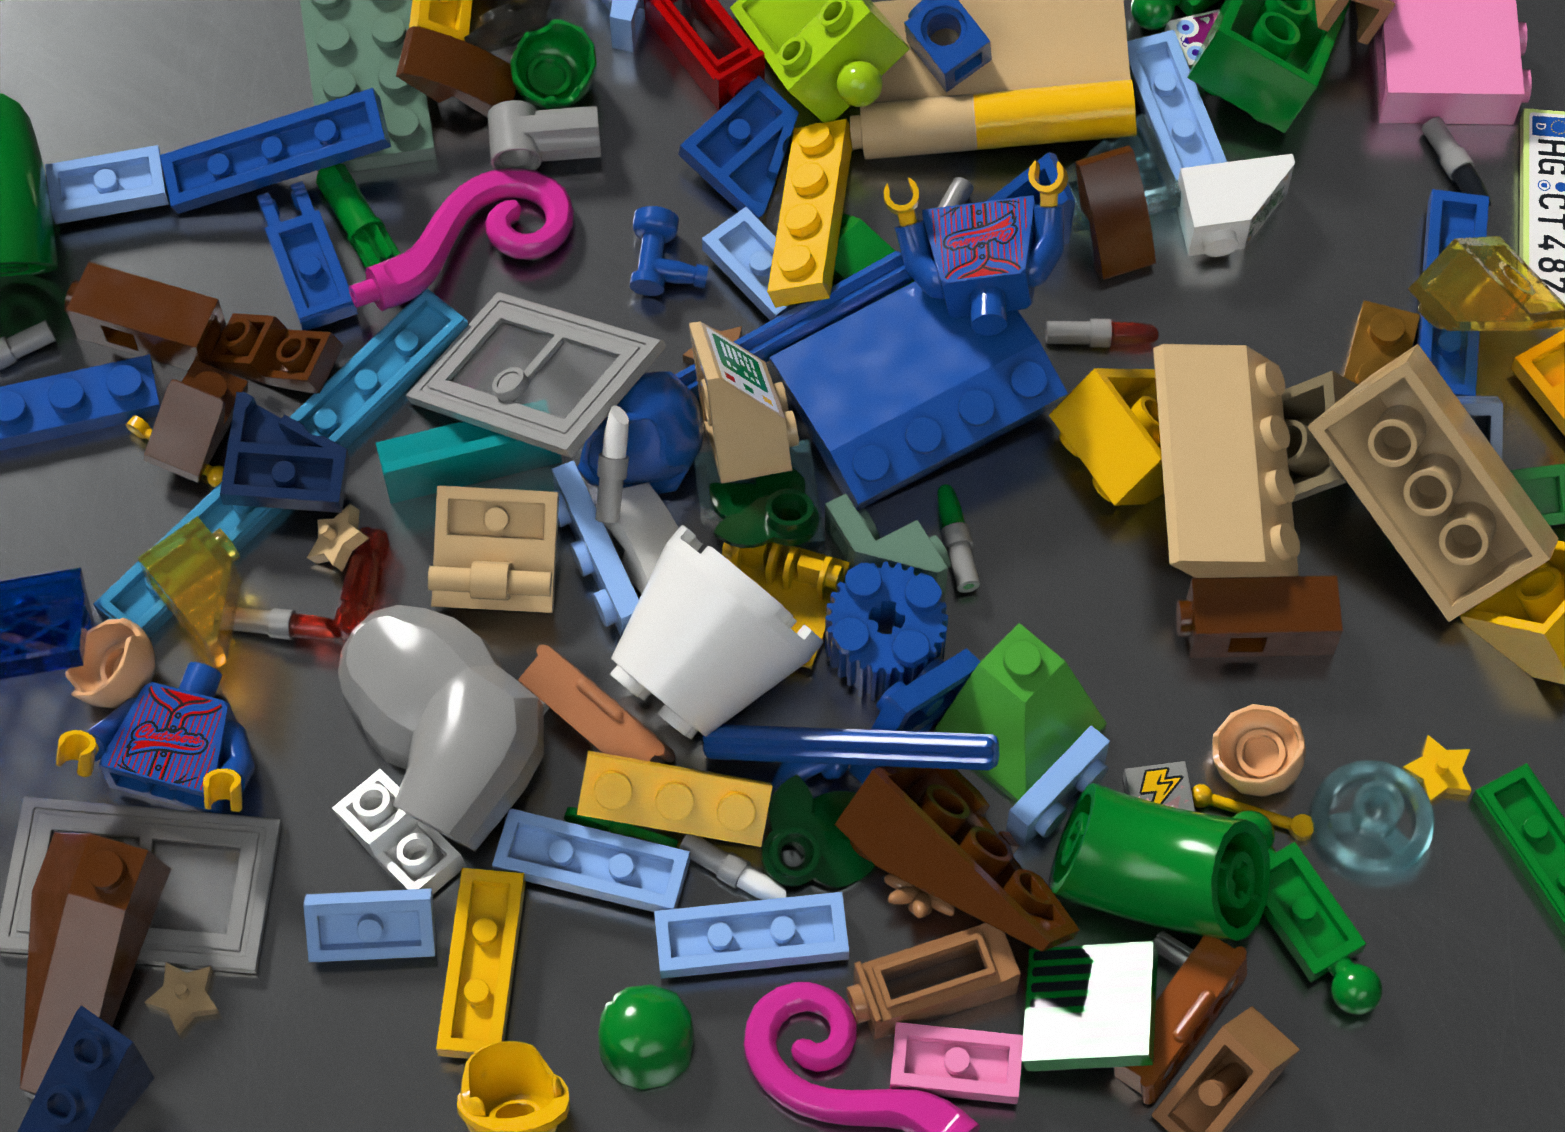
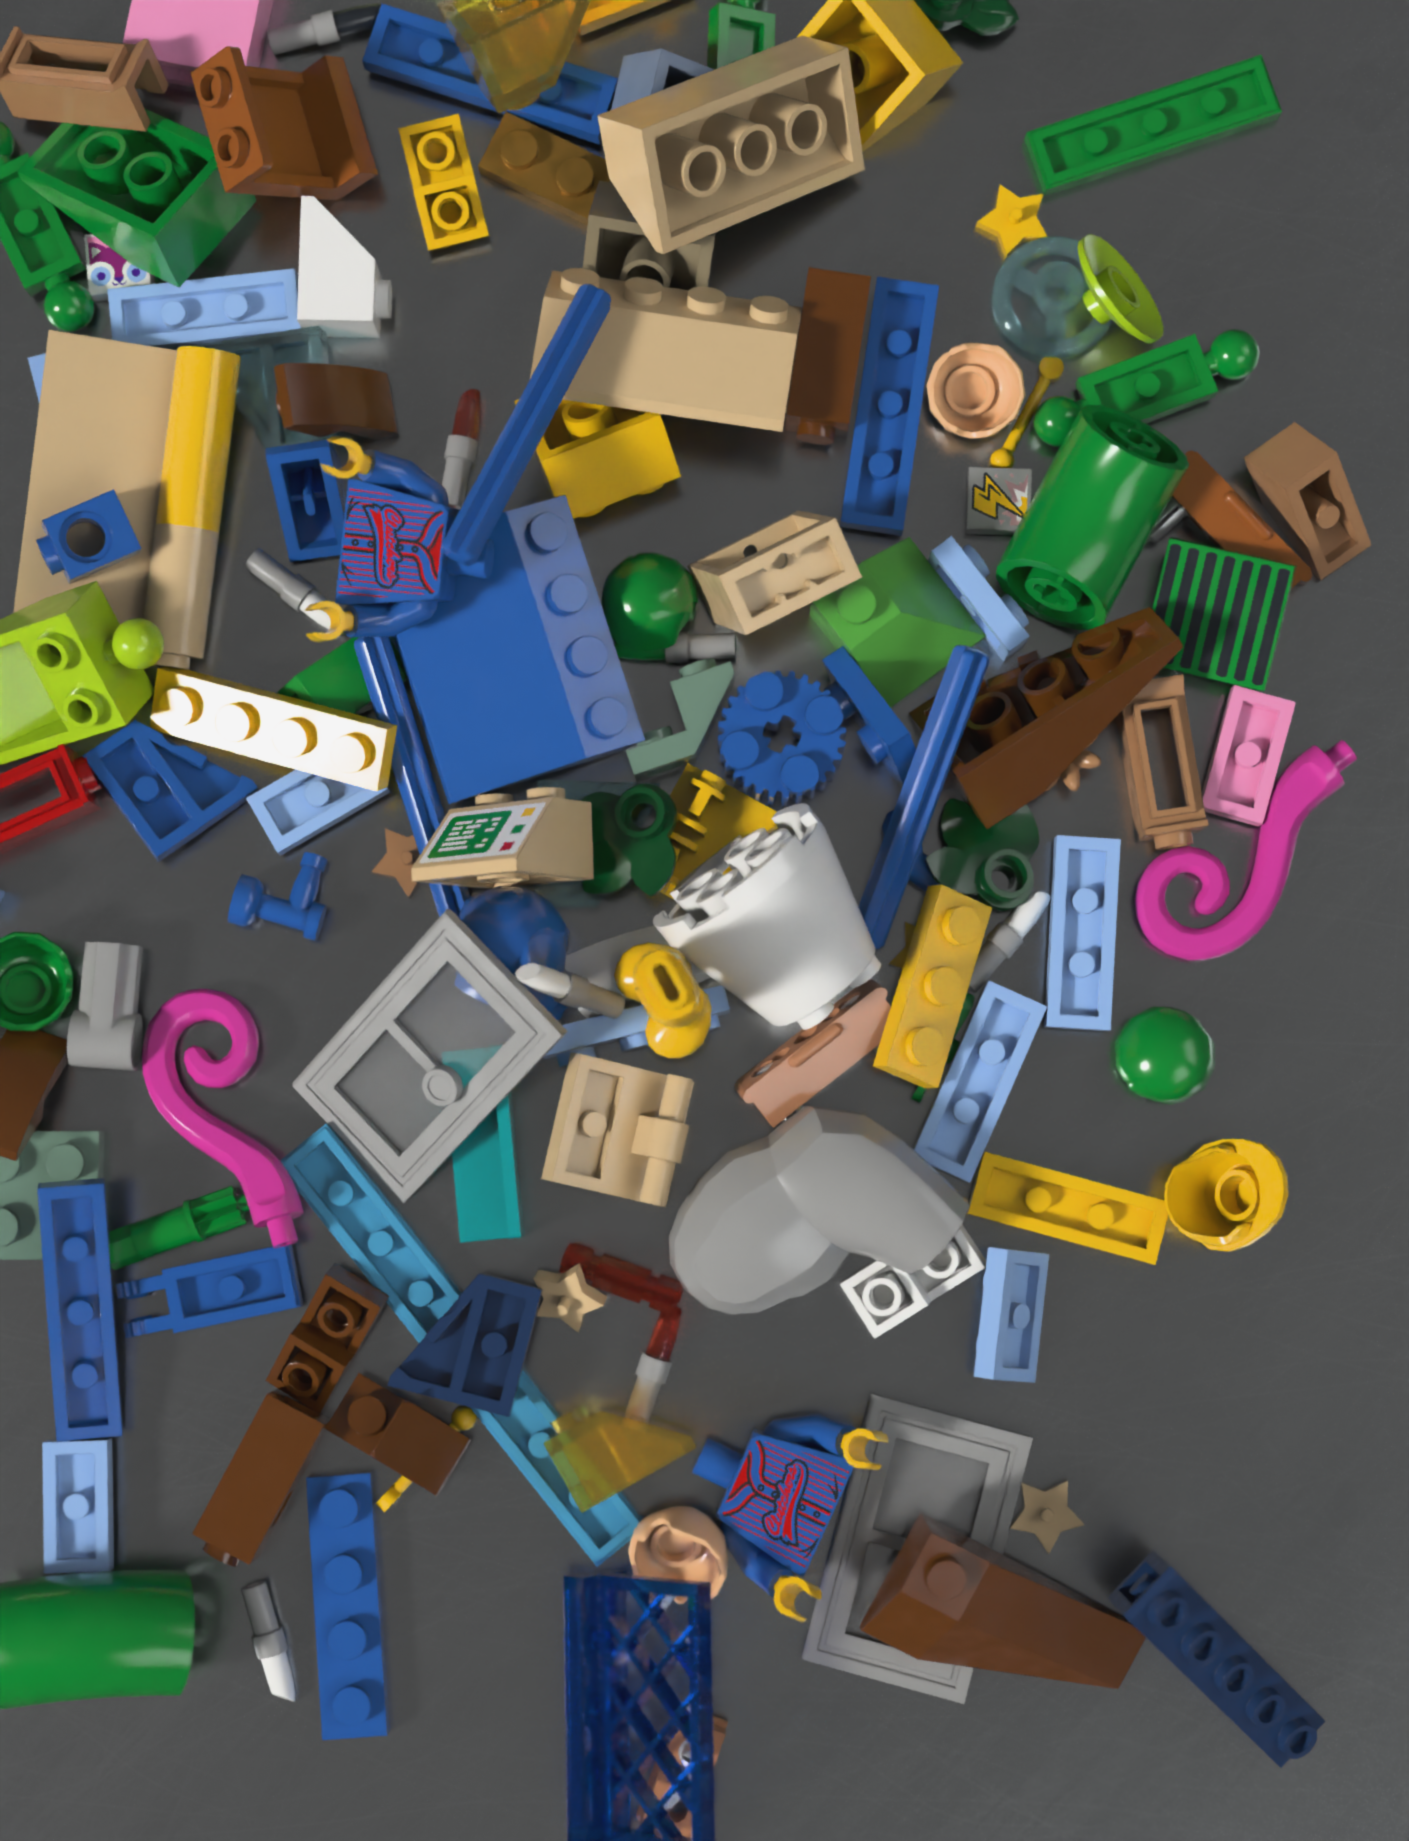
camera: 75 degrees left, 20 degrees up
none -> dark orange panel [191,46,378,200]
none -> yellow slope [398,113,489,251]
none -> blue axle [443,283,611,566]
none -> green hair [601,552,698,652]
none -> yellow piece [614,942,712,1059]
none -> tan window [687,510,862,635]
none -> blue plate [840,276,939,536]
none -> lime dish [1078,234,1163,344]

